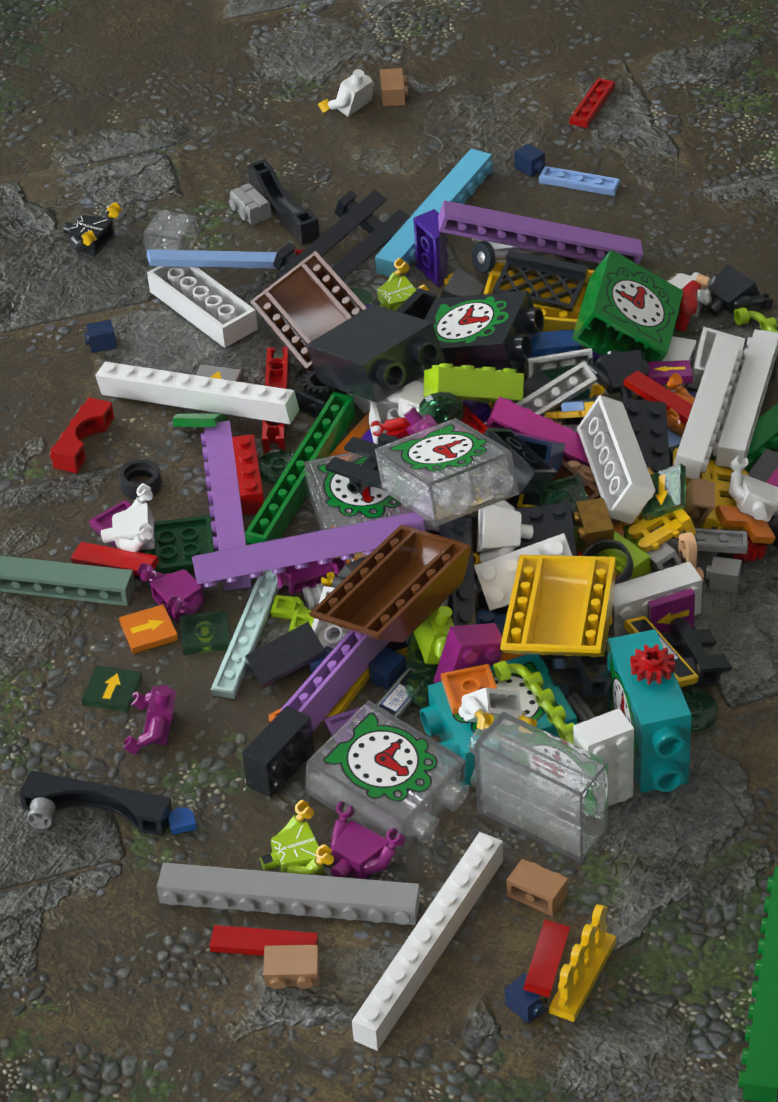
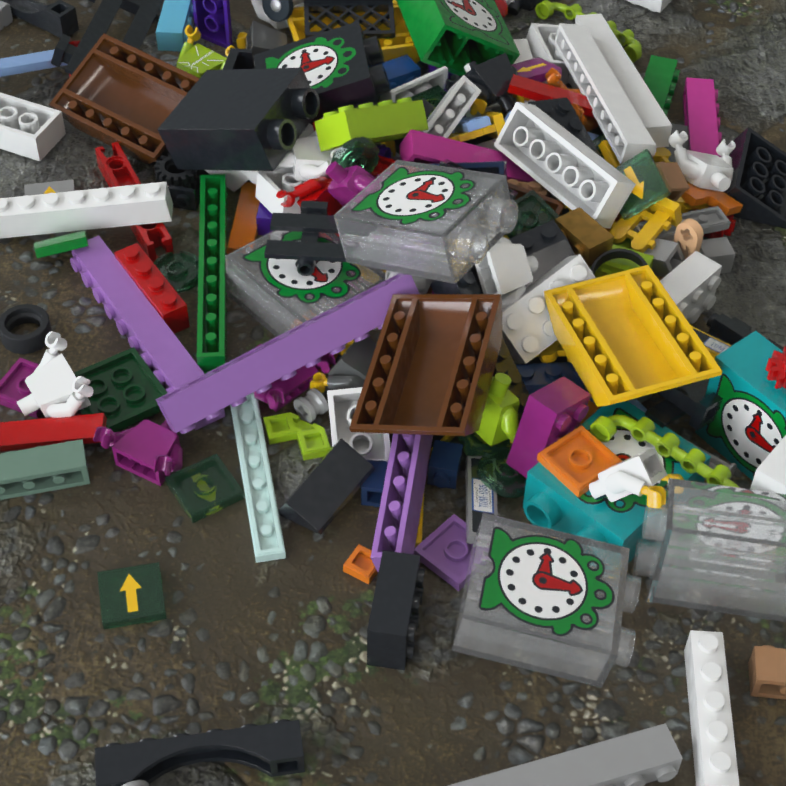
camera: 30 degrees left, 5 degrees up
orange tile [119,604,178,654] -> none
magenta torso [123,685,176,755] -> none
blue tile [169,808,197,835] -> none
lime torso [260,800,334,875] -> none
magenta torso [330,801,406,879] -> none
magenta tile [647,588,695,633] -> none

